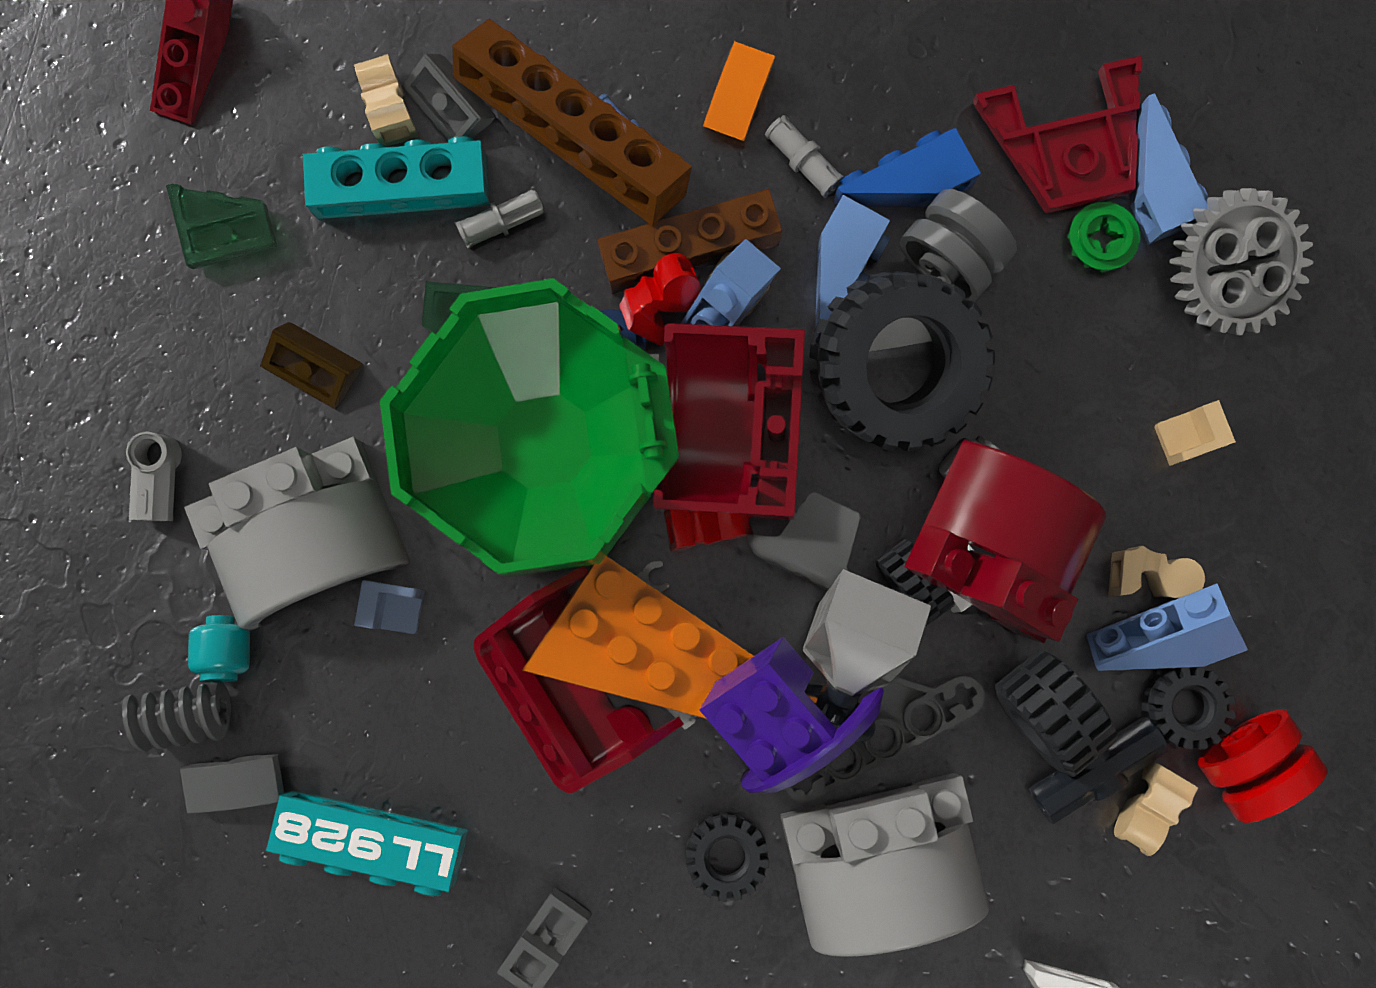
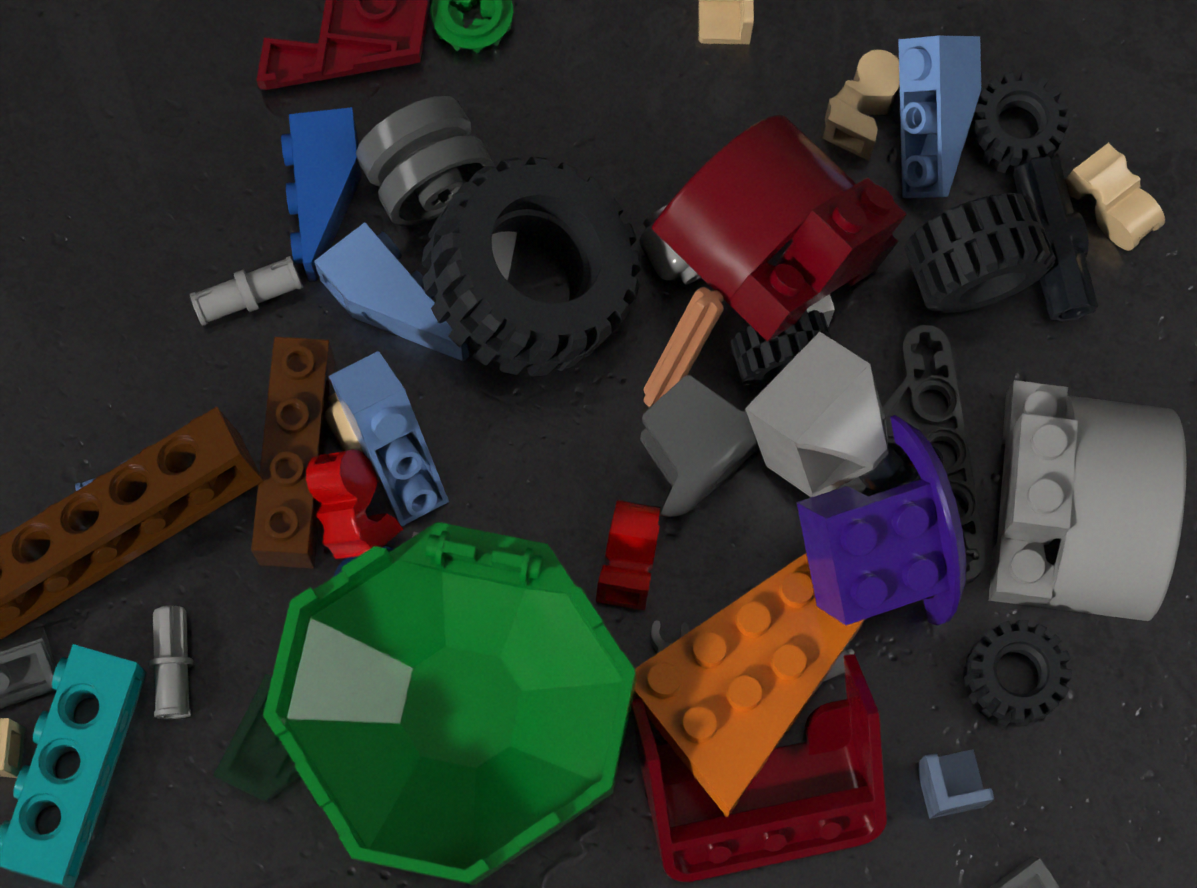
camera: 70 degrees left, 10 degrees down
dark red piece [653,323,805,520] -> none
orange slope [703,41,776,141] -> none
red wheel [1198,709,1328,823] -> none
none -> nougat axle [643,287,724,408]
none -> sand blue panel [916,749,995,819]

